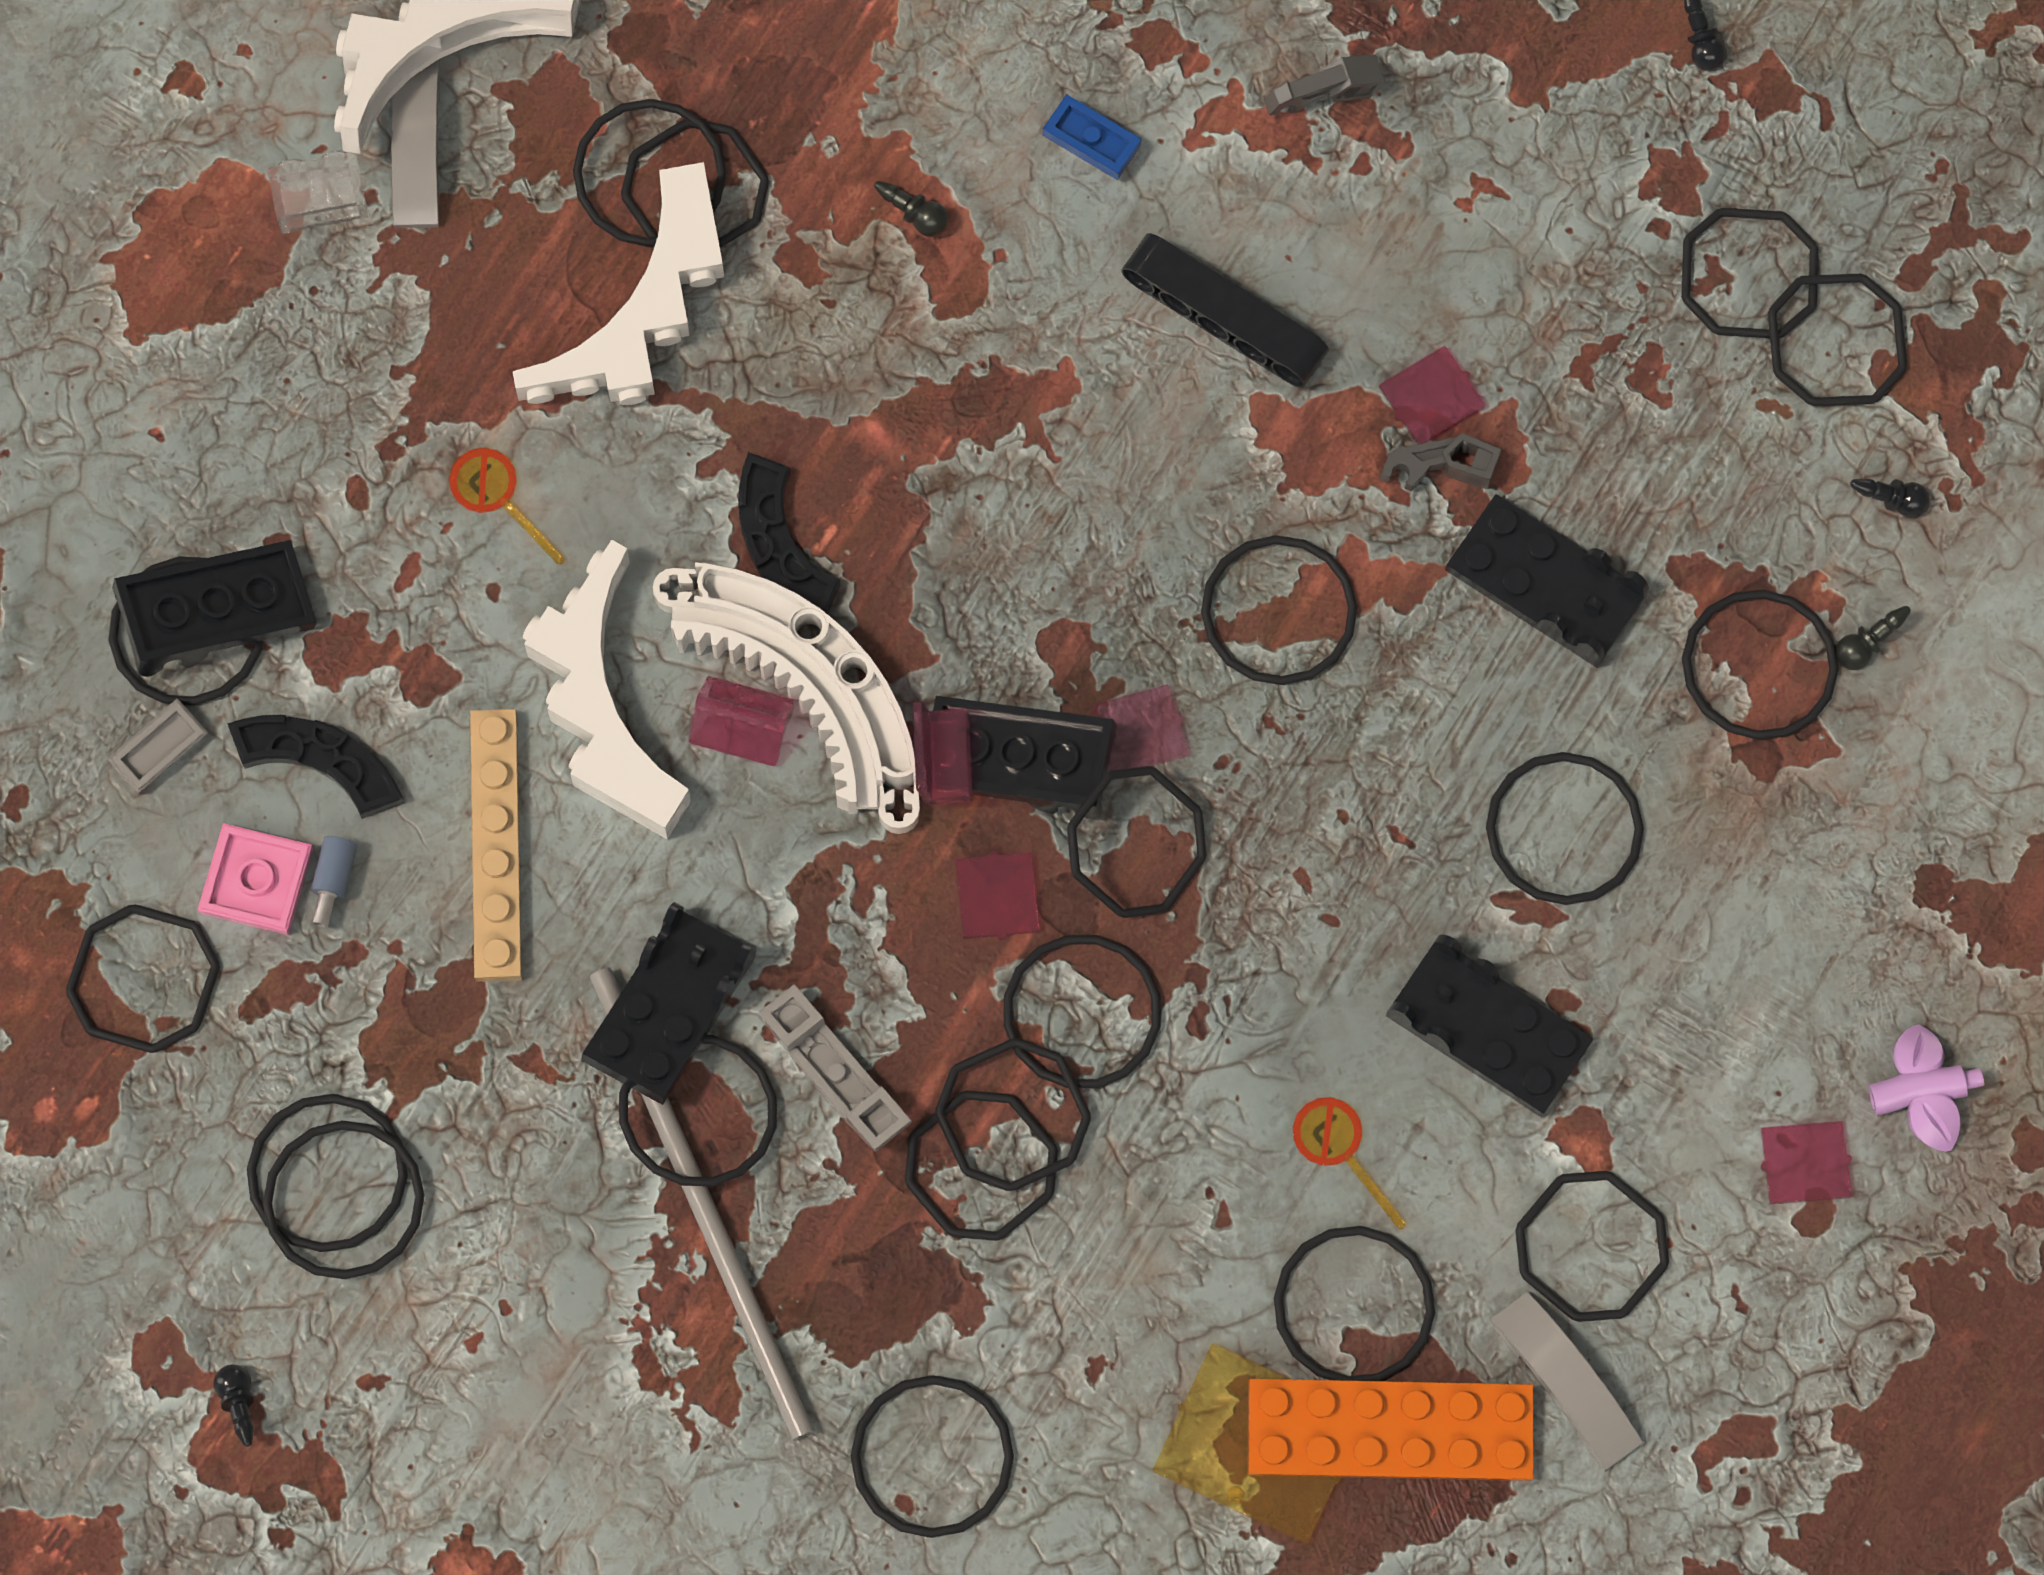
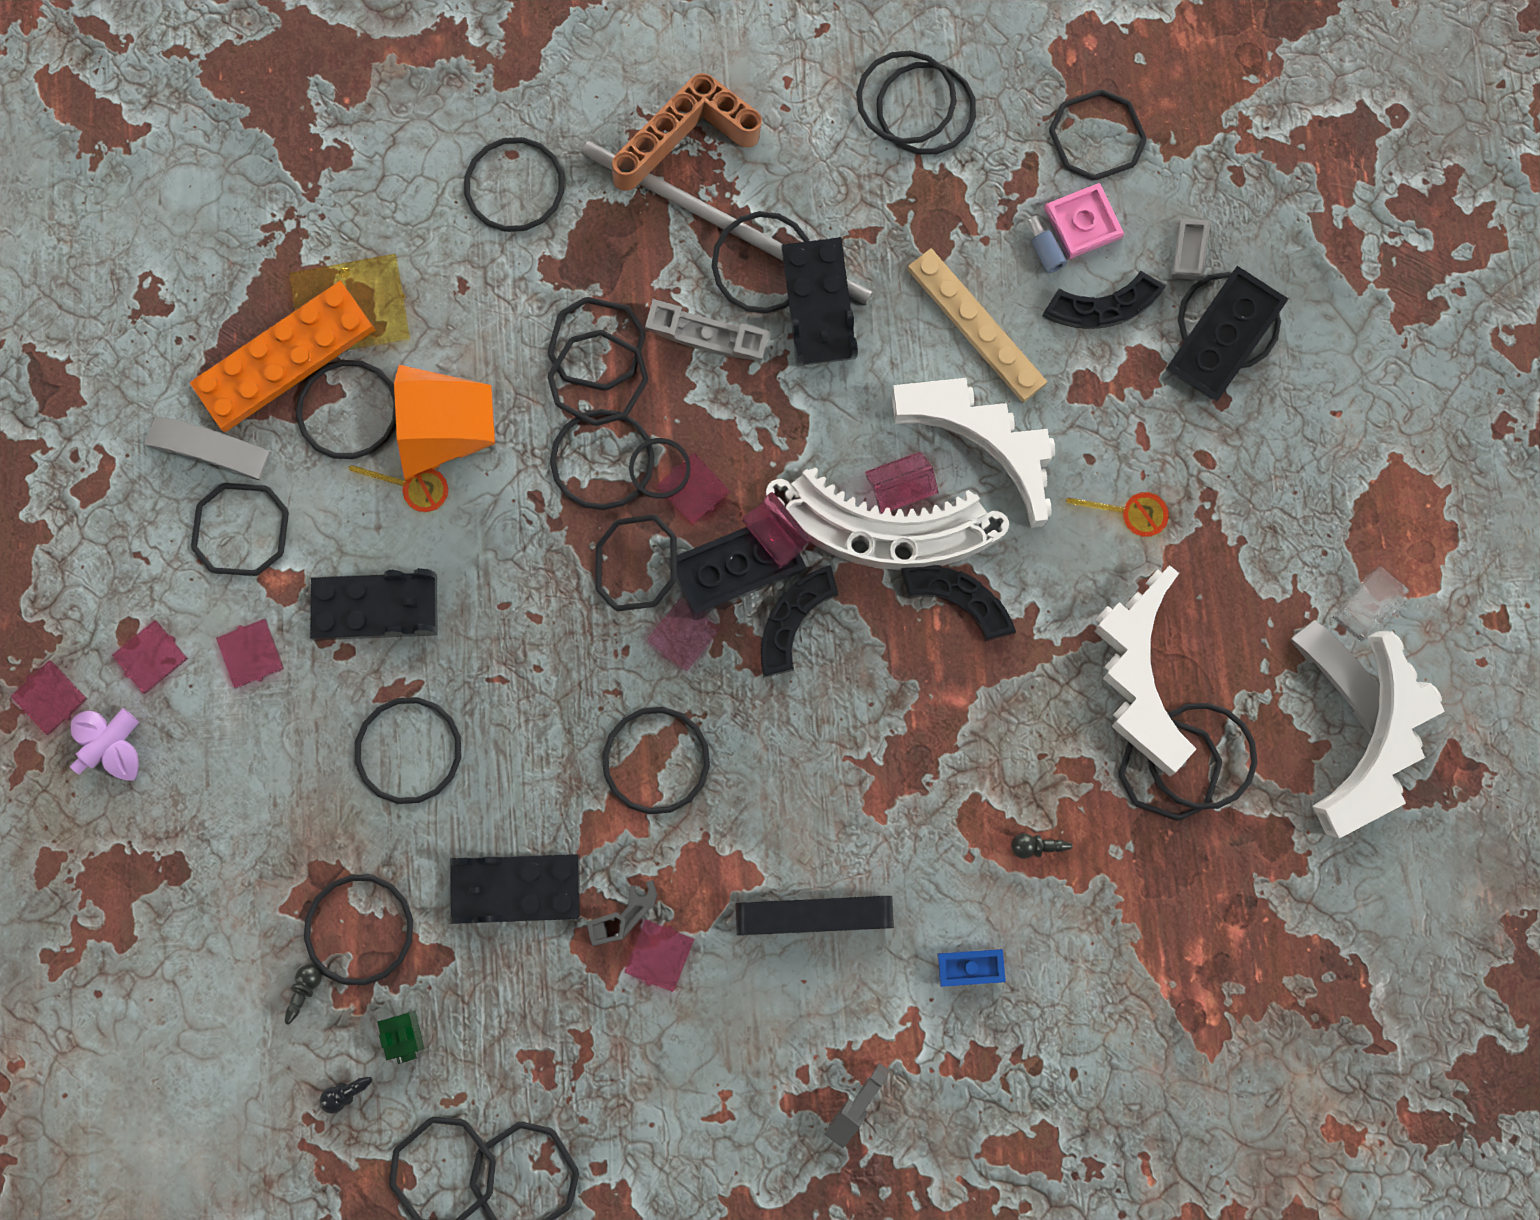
camera: 145 degrees right, 5 degrees up
none -> clear pink piece [11,660,88,735]
none -> clear pink piece [216,619,284,688]
none -> dark green brick [377,1011,425,1064]
none -> orange wedge [394,365,495,481]
none -> nougat beam [612,73,762,191]
none -> black piece [629,438,691,499]
none -> black tile [761,565,839,678]

